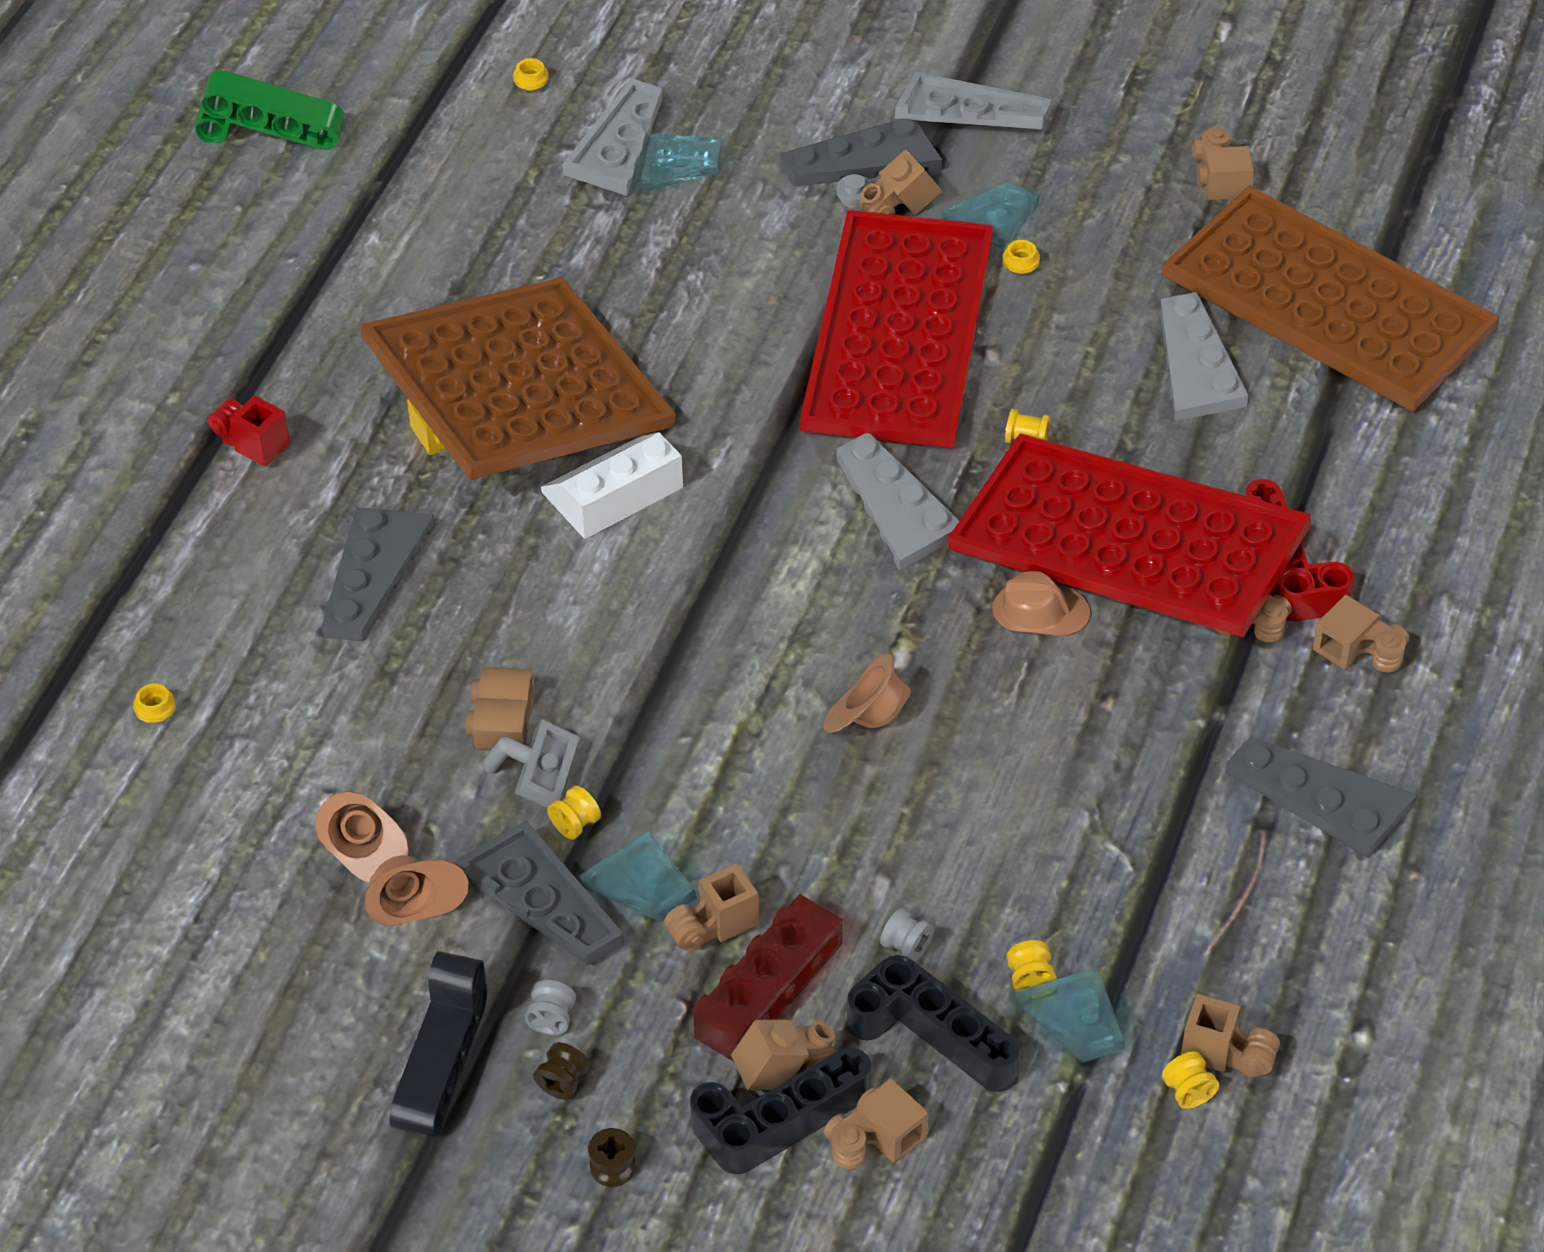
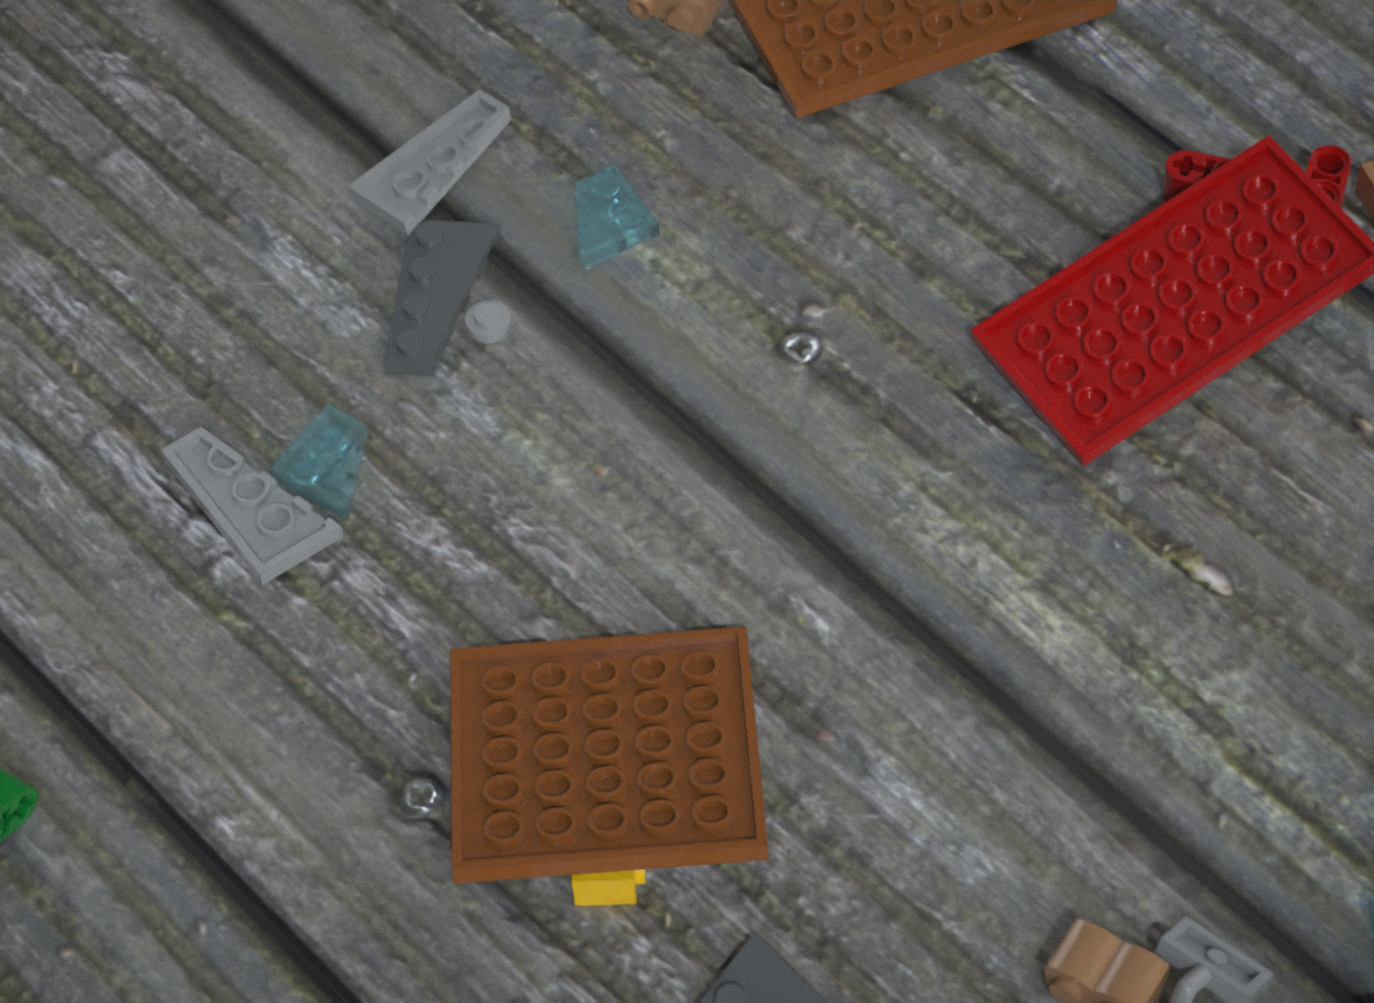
camera: 60 degrees left, 5 degrees up
yellow plate [513,58,549,91] -> none
white slope [541,432,683,539] -> none
yellow wheel [547,785,601,840] -> none
red plate [800,210,994,448] -> none
nougat piece [822,654,911,733] -> none
light grey wing [837,433,959,571] -> none
medium nougat brick [858,149,943,216] -> none
nougat piece [992,571,1091,636] -> none
yellow plate [1002,240,1040,274] -> none
yellow bush [1005,409,1051,444] -> none
light grey wing [1160,292,1249,422] -> none

